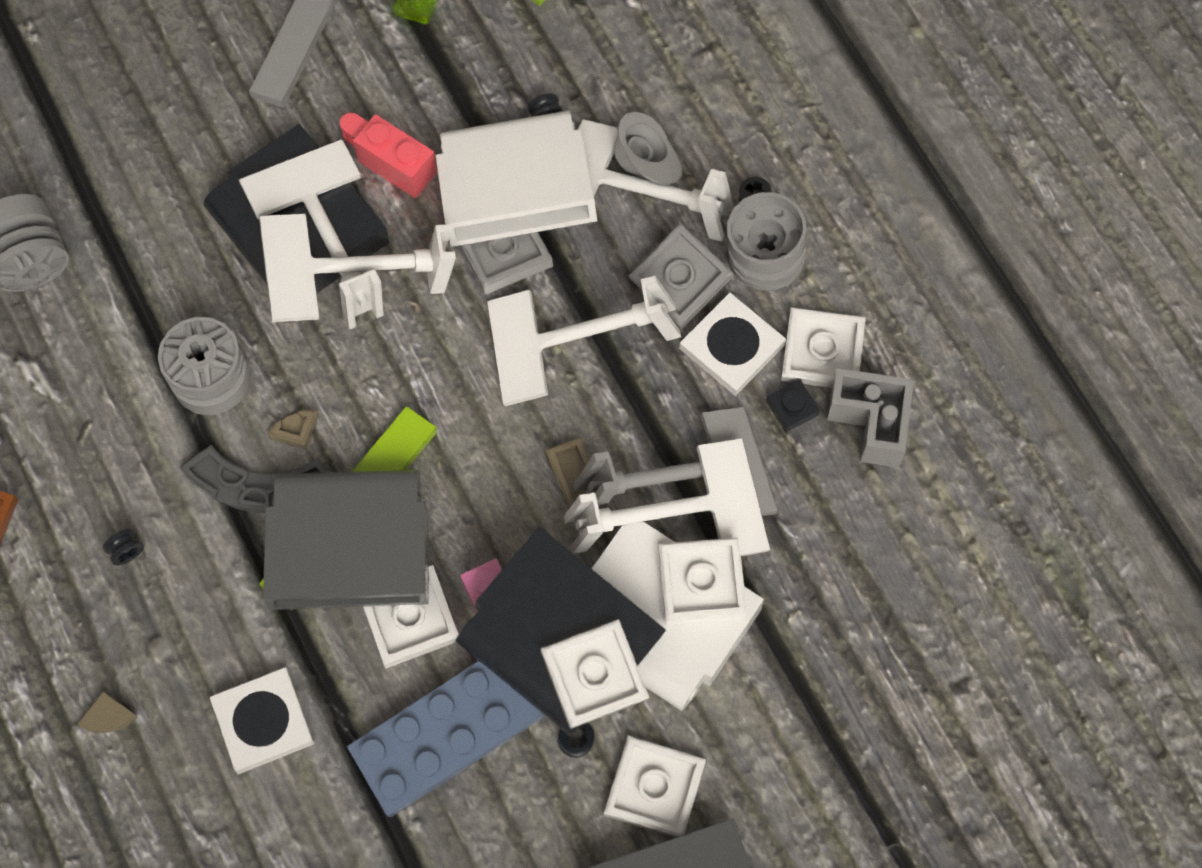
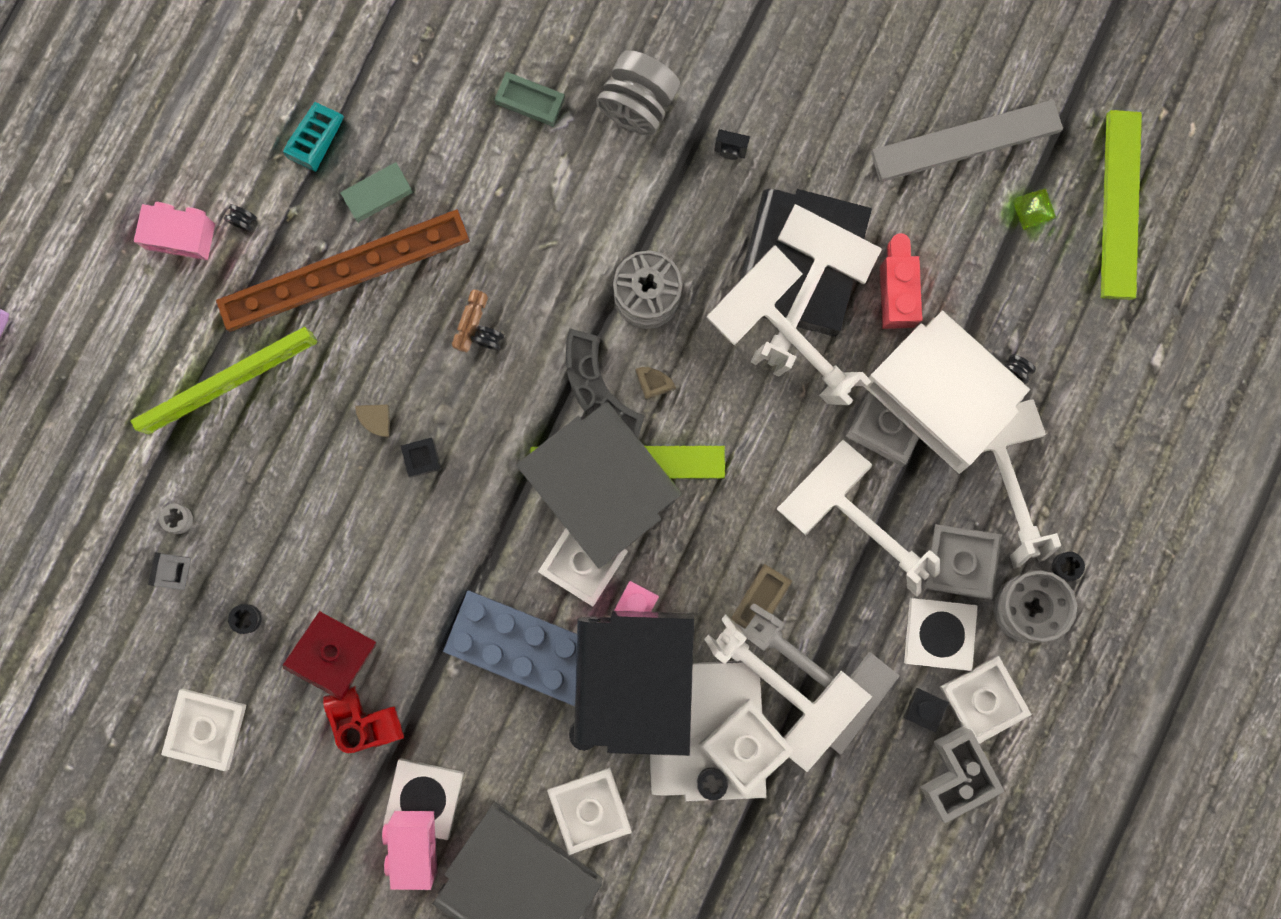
camera: 50 degrees right, 15 degrees up
white tile [210,667,315,774] -> none
white tile [540,620,649,729] -> none
light grey piece [614,112,682,185] -> none
none -> black plate [401,437,442,478]
none -> medium nougat axle [452,290,488,352]
none -> black bush [697,767,728,801]
none -> black plate [714,129,750,160]

